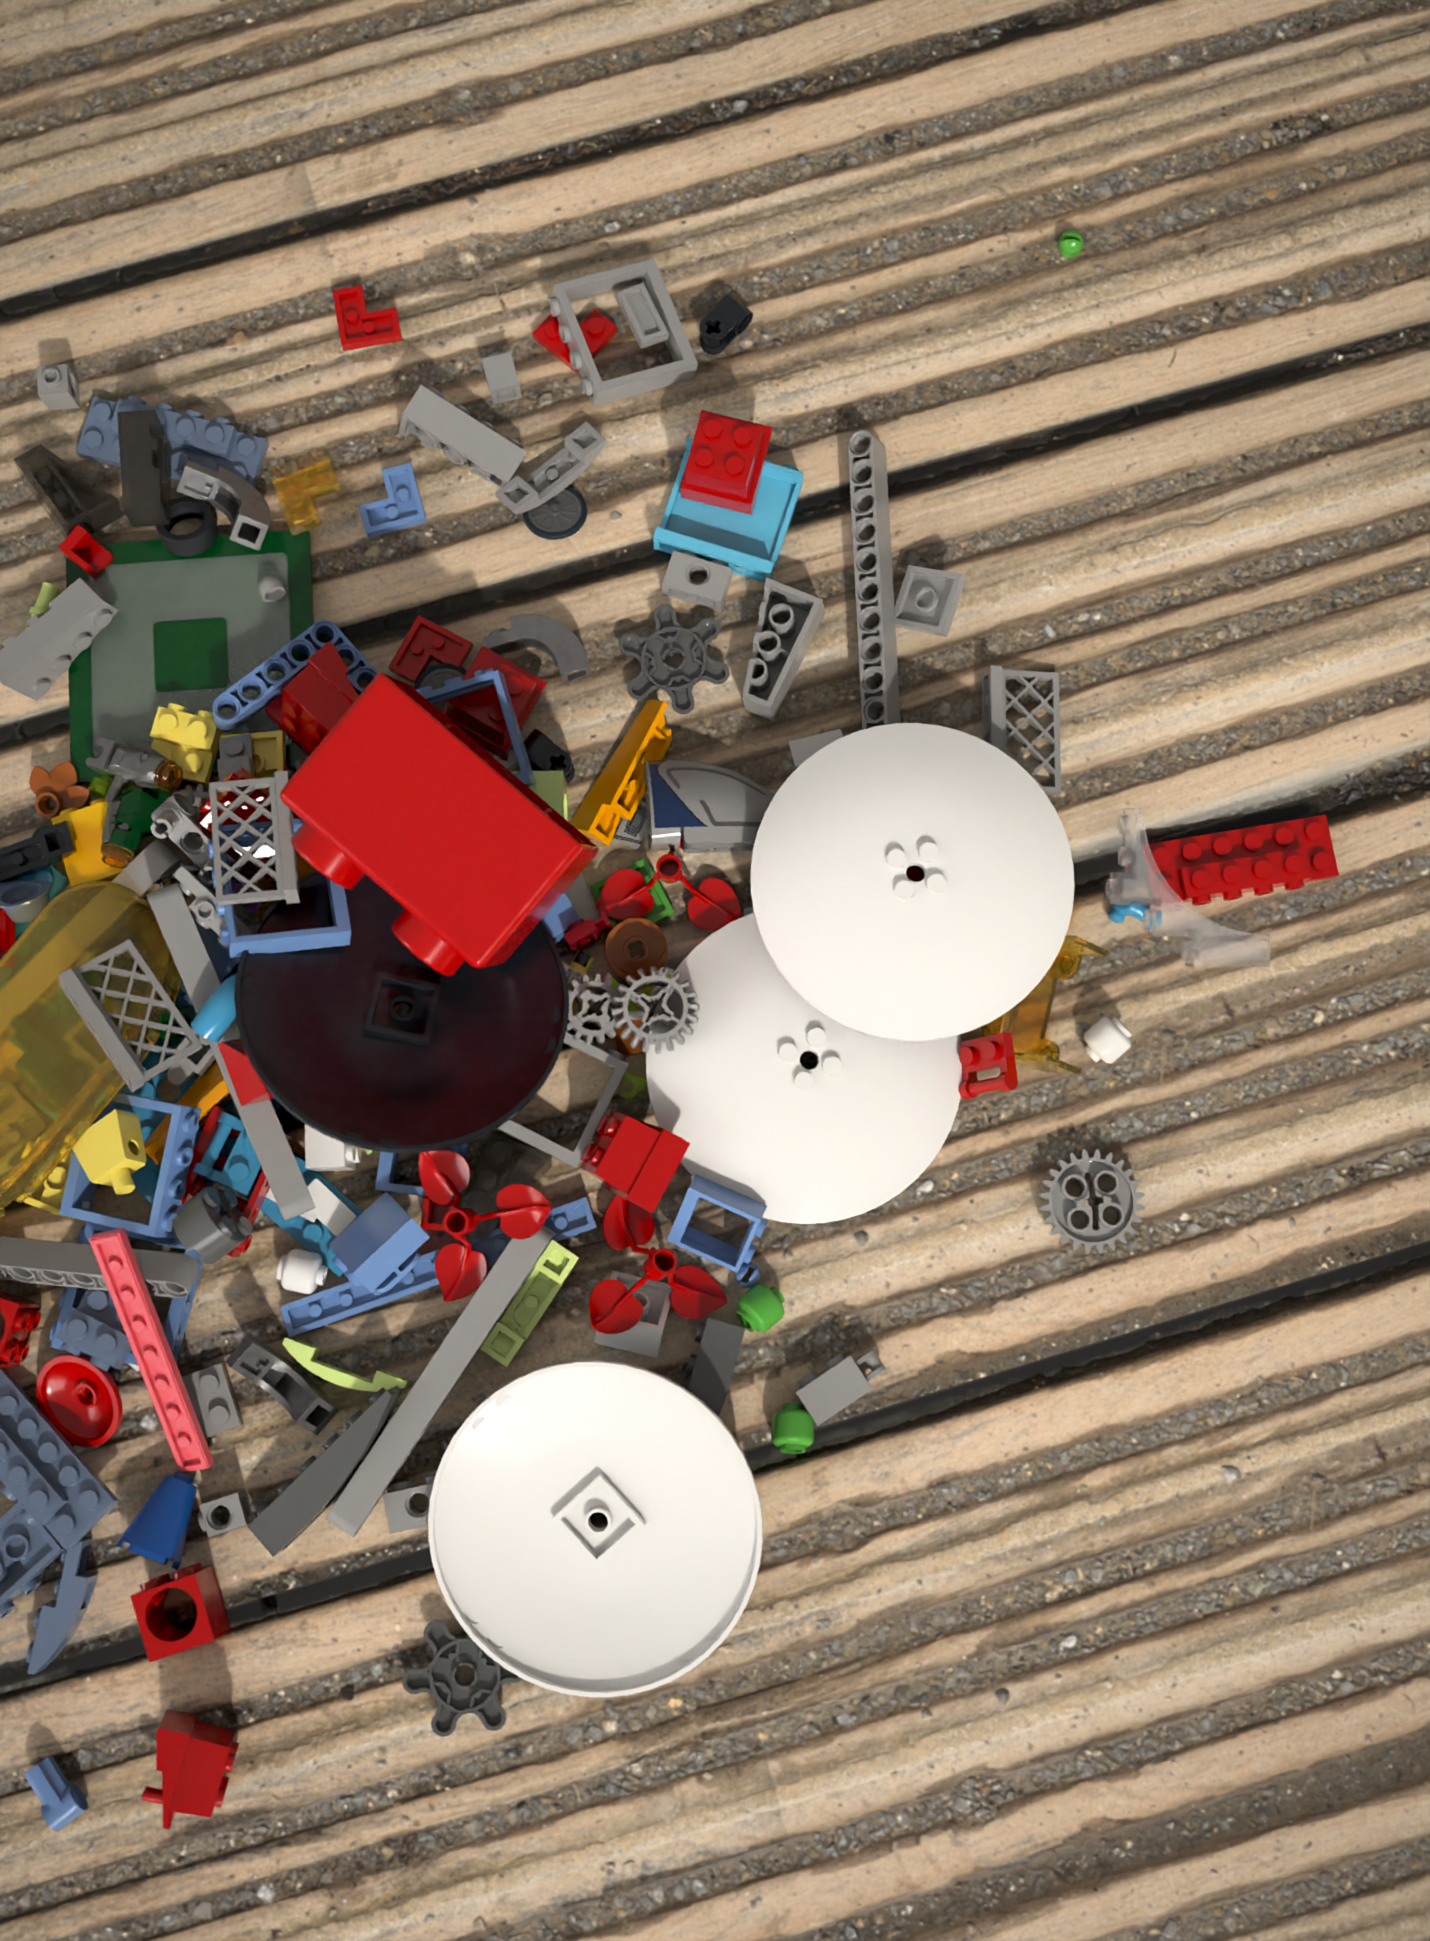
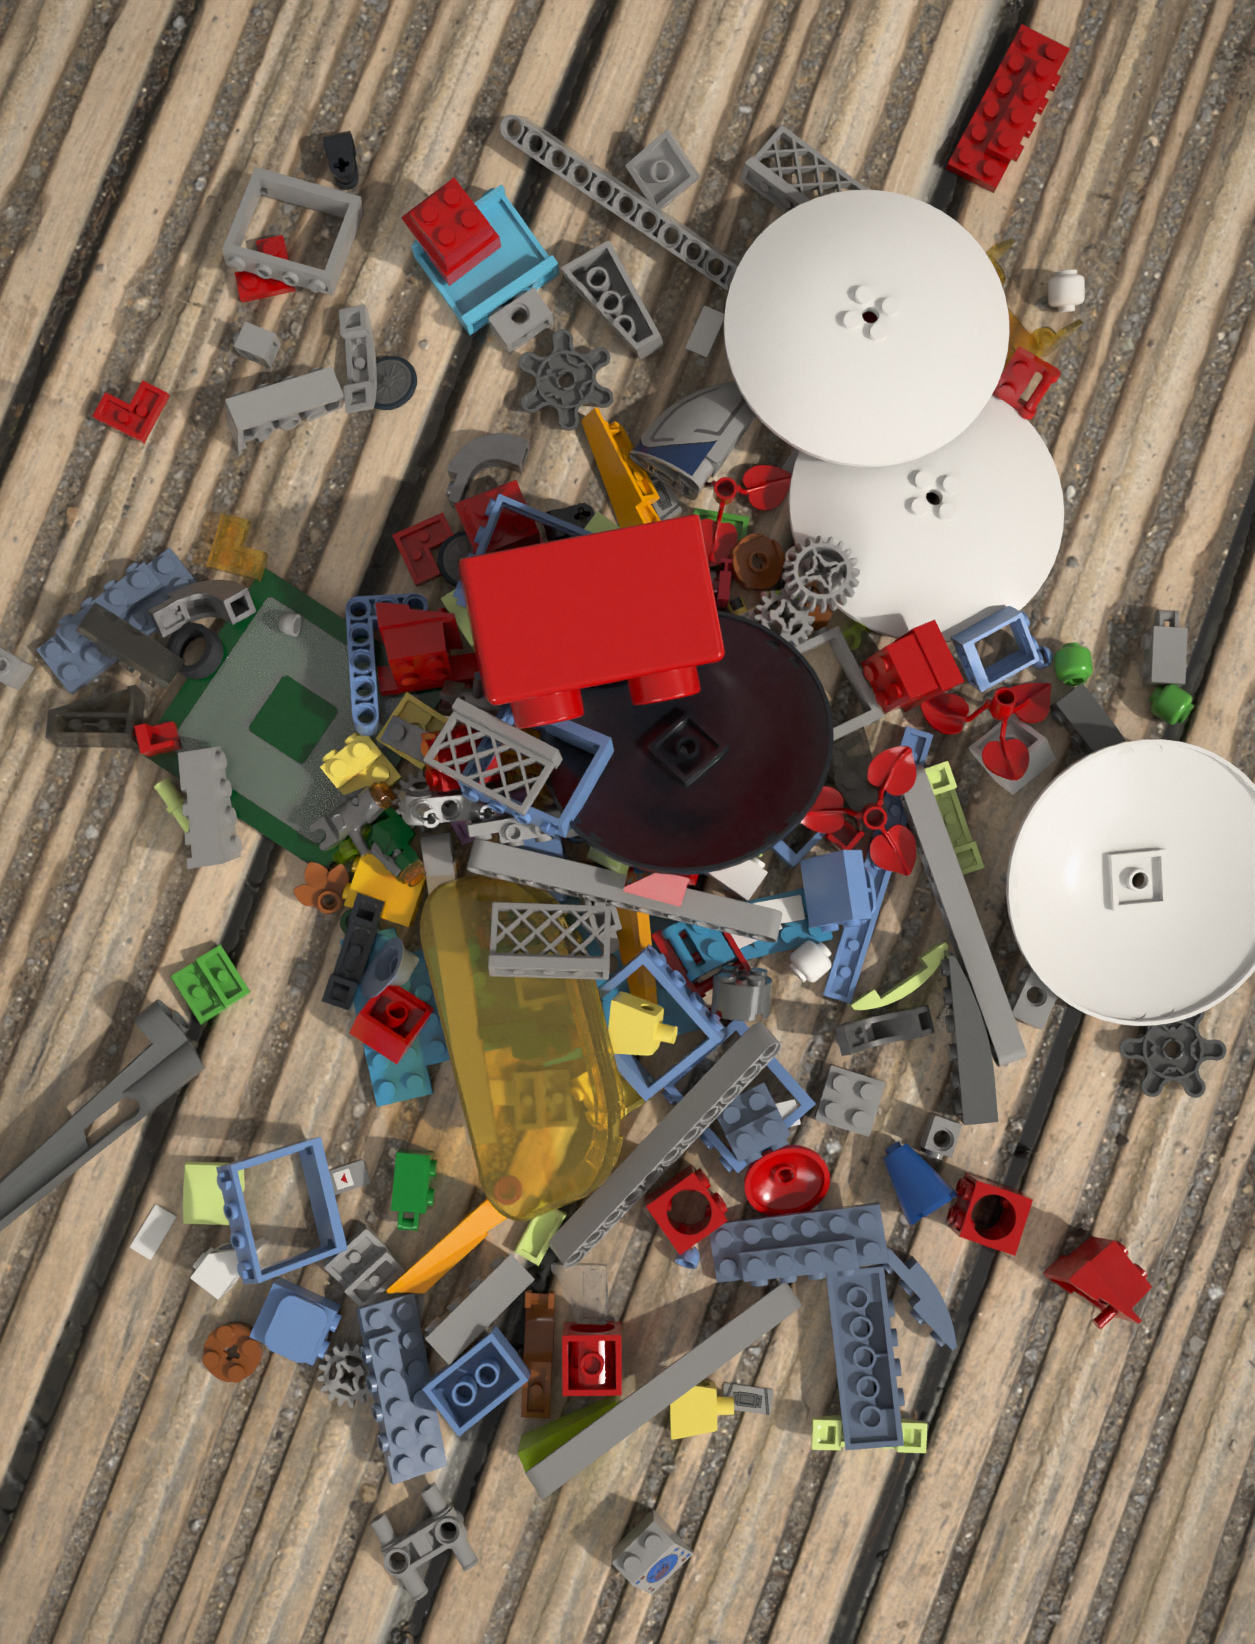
camera: 55 degrees left, 5 degrees up
medium blue piece [24,1755,88,1831] -> none
coral tile [89,1228,214,1473] -> none
dark azure cylinder [191,973,237,1042] -> none
medium blue plate [359,462,427,538] -> none
light grey tile [615,283,669,349] -> none
light grey gear [1038,1149,1145,1254] -> none
clear arch [1105,808,1270,968] -> none
dark azure arm [1107,900,1157,925] -> none

